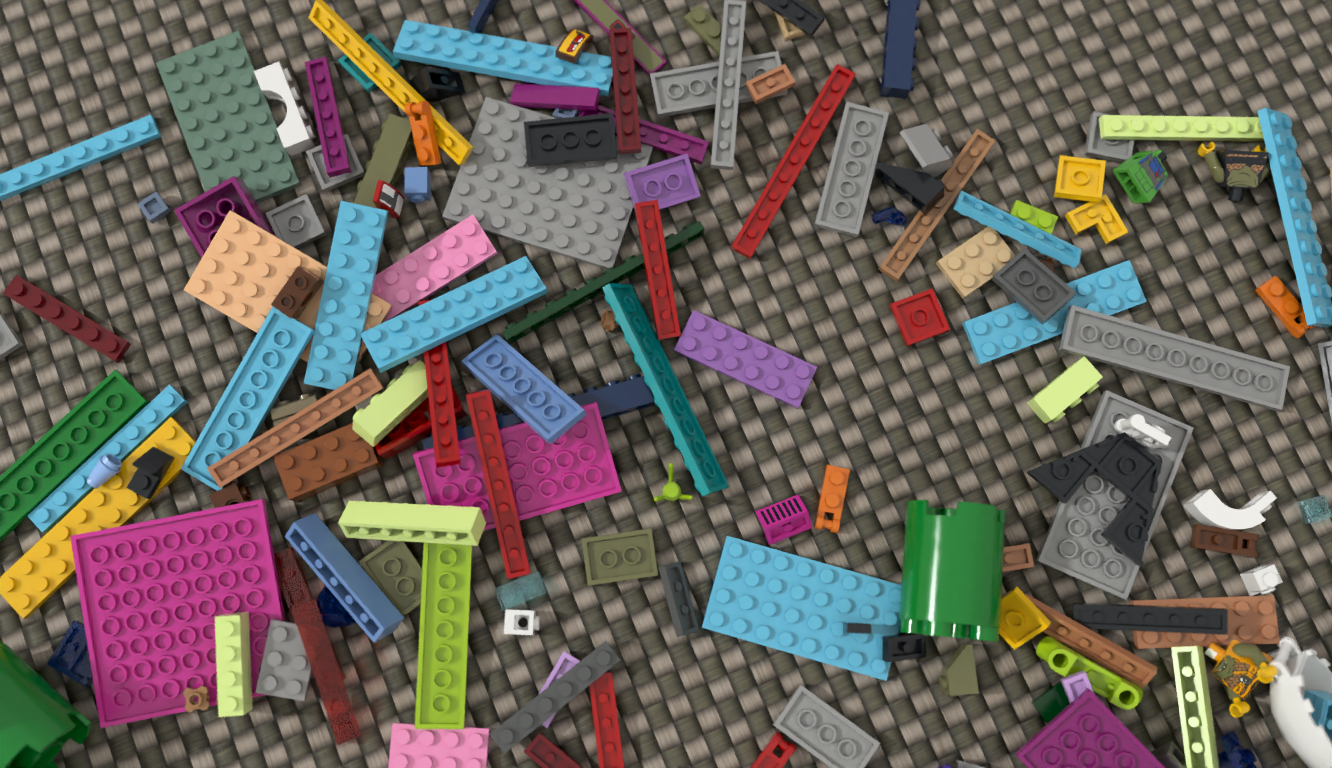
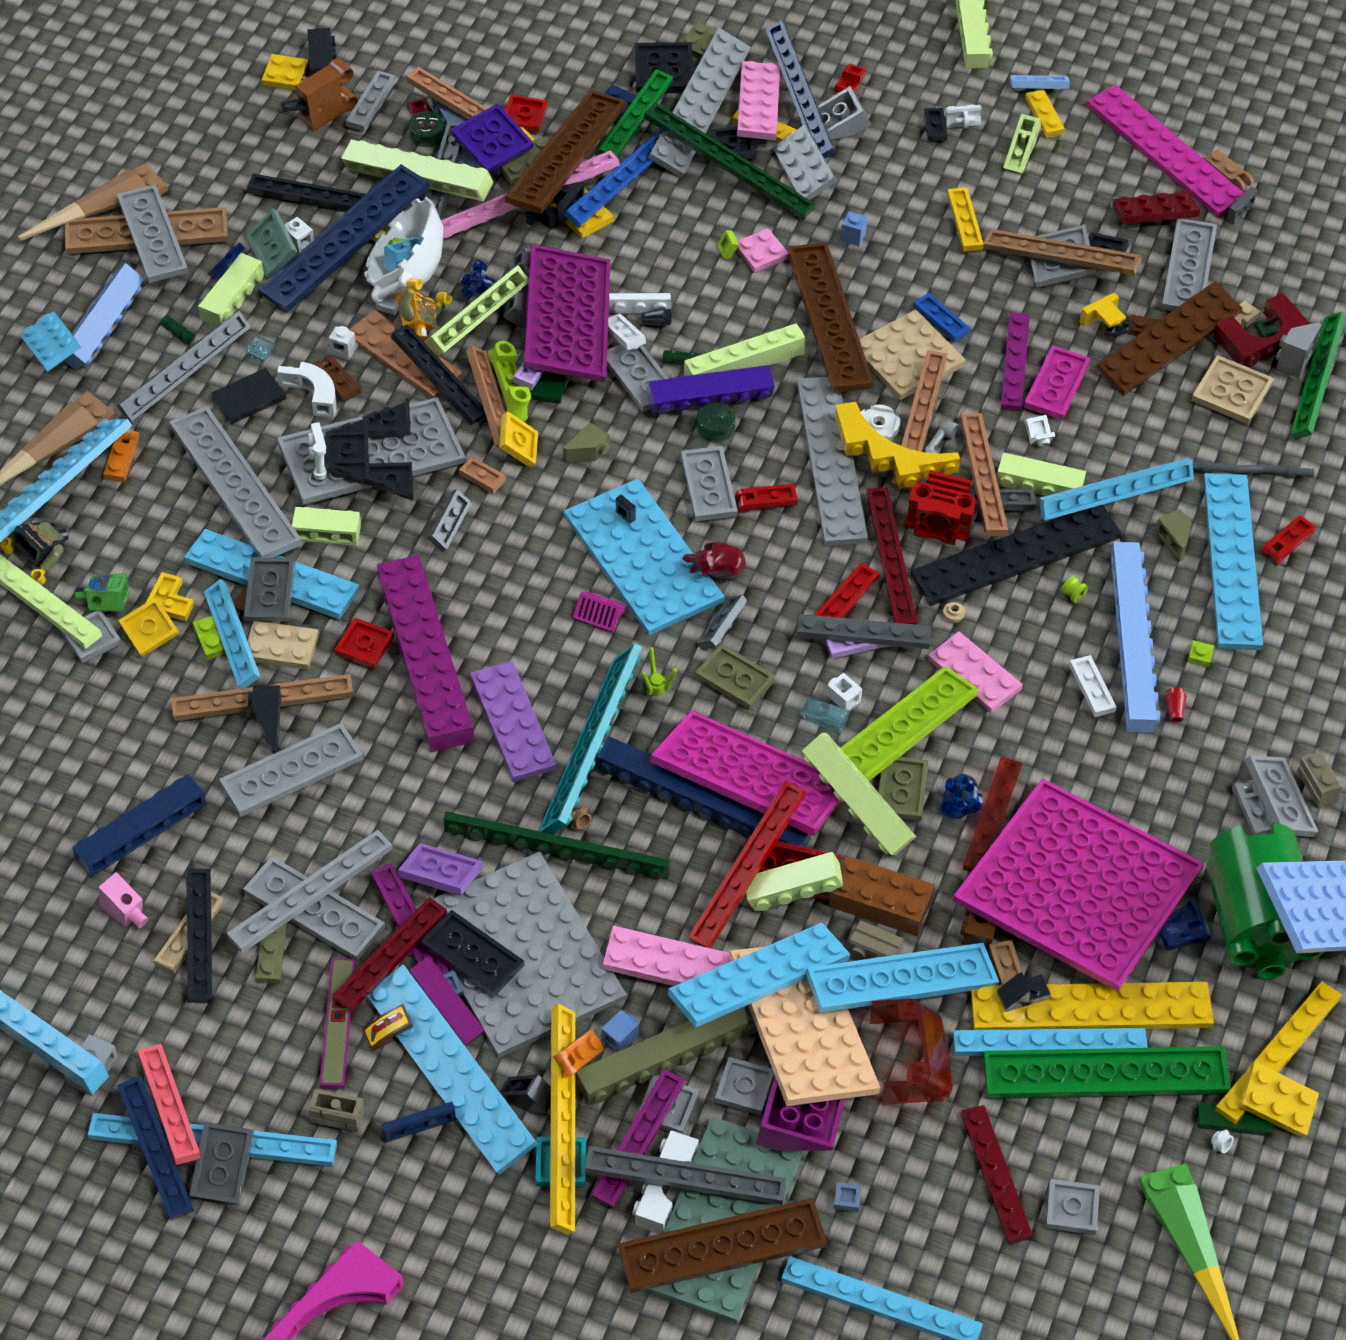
camera: 135 degrees left, 25 degrees down
light blue cone [86,453,122,488] -> none
medium nougat plate [183,686,210,712] -> none
nougat plate [207,368,384,488] -> none
yellowish green brick [215,612,253,717] -> none
light grey plate [255,619,321,701] -> none
reddish brown brick [271,266,324,319] -> none
medium blue brick [285,513,404,643] -> none
clear red plate [290,598,361,745] -> none
medium azure plate [360,256,547,373] -> none
slope [373,179,405,219] -> none
medium blue plate [461,334,586,445] -> none
red plate [466,389,531,579] -> none
red plate [634,200,681,340] -> none
red plate [731,64,856,259] -> none
nougat plate [745,64,795,104] -> none
orange plate [814,465,850,533] -> none
clear blue arm [871,207,906,225] -> none
black plate [882,633,926,662] -> none
light grey slope [899,124,953,178] -> none
green brick [900,500,1005,642] -> none
none -> black tile [211,368,286,425]
none -> magenta brick [376,555,474,753]
none -> plate [427,489,472,552]
none -> dark grey plate [584,1146,786,1205]
none -> reddish brown plate [618,1198,827,1293]
none -> dark red piece [682,542,746,579]
none -> clear red windscreen [869,999,953,1105]
none -> medium nougat plate [988,940,1024,986]

